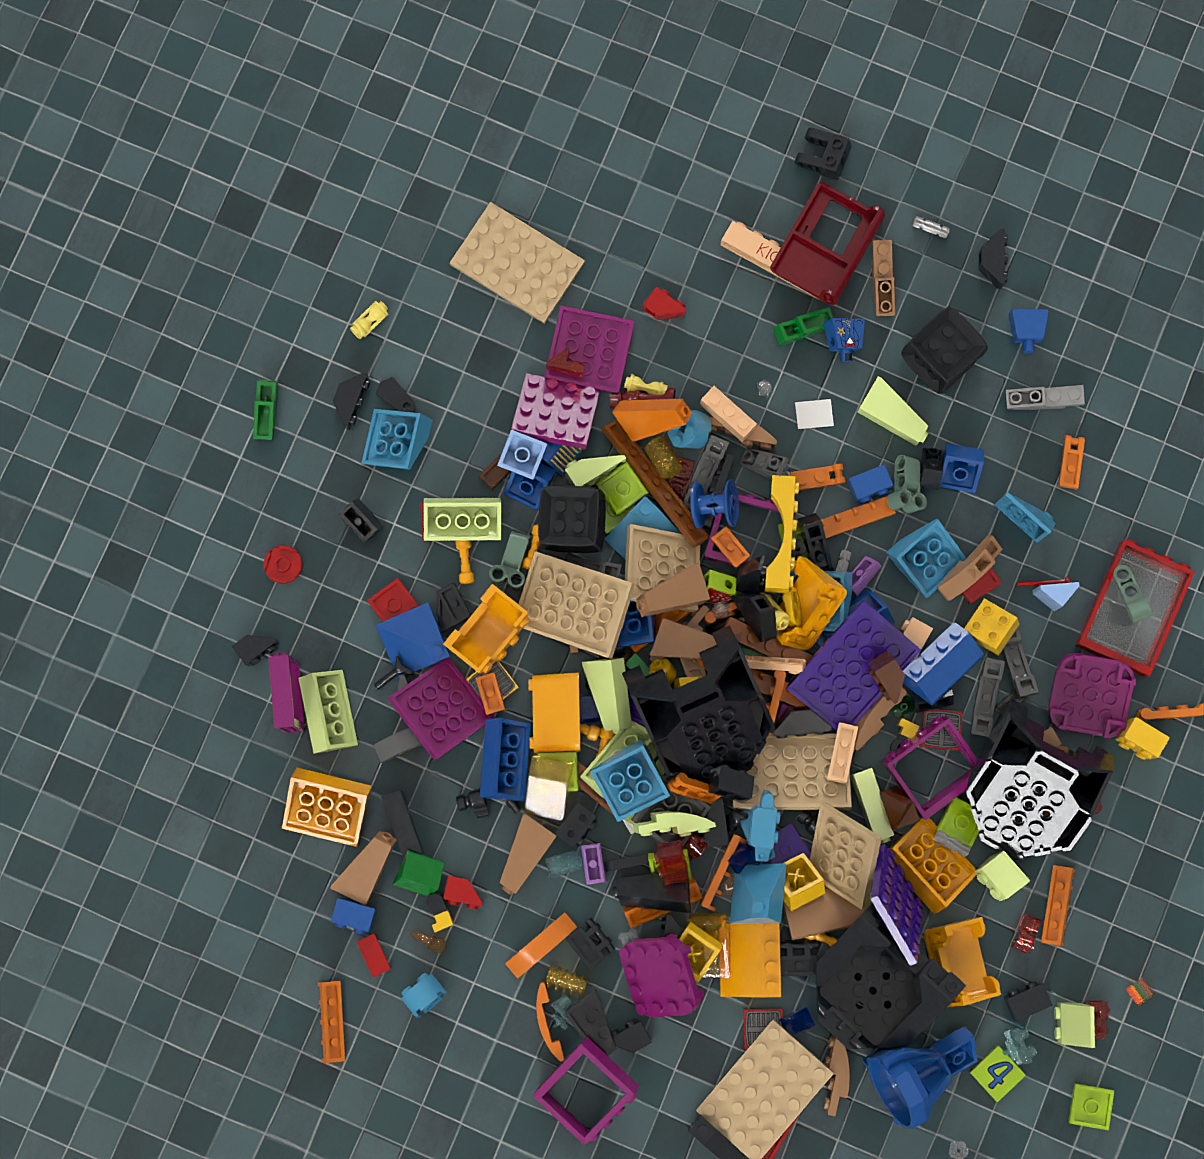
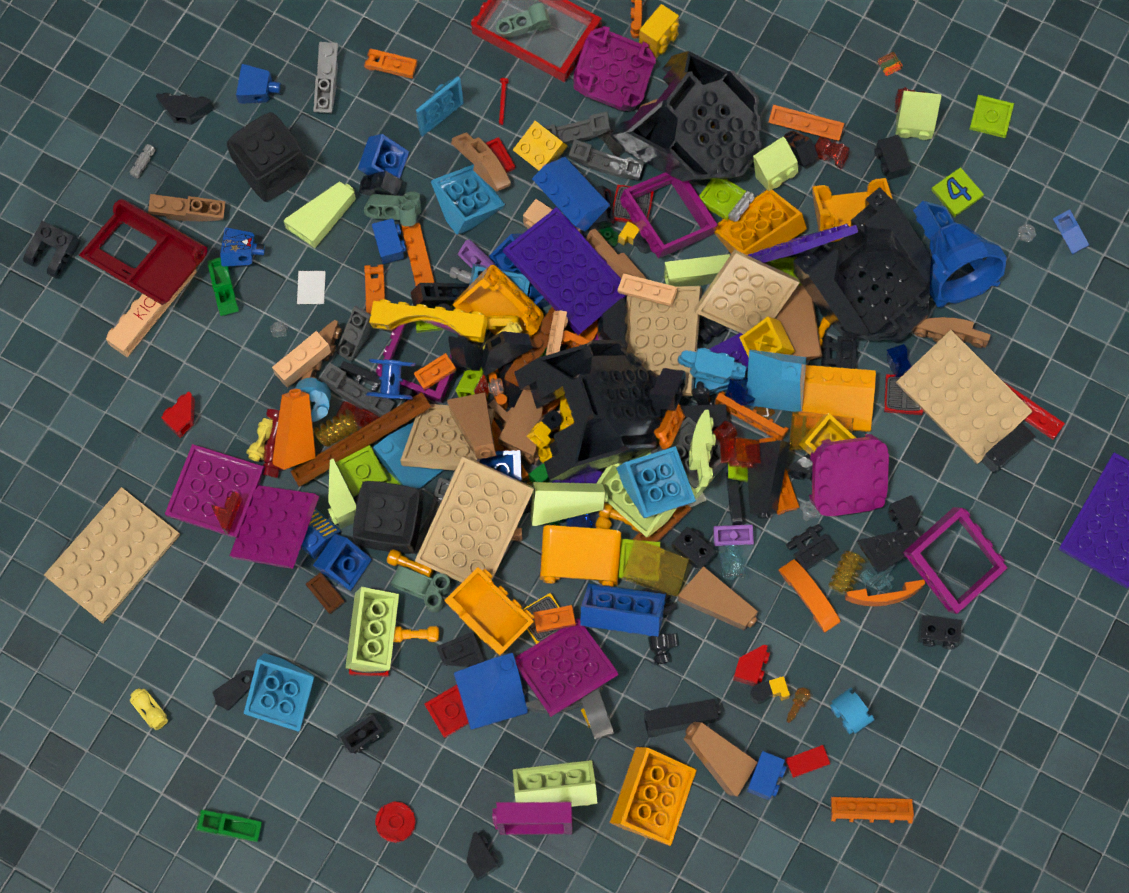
camera: 80 degrees left, 10 degrees down
black slope [333,372,371,430] -> none
black piece [374,655,413,690] -> none
green slope [393,850,444,897] -> none
light blue slope [497,430,547,480] -> none
reddish brown slope [867,651,905,704] -> none
reddish brown slope [880,785,920,830] -> none
clear light blue hips [1002,1028,1037,1065] -> none
light blue slope [1032,582,1079,611] -> none
none -> leg [527,410,562,449]
none -> black slope [784,131,819,167]
none -> black brick [918,615,962,649]

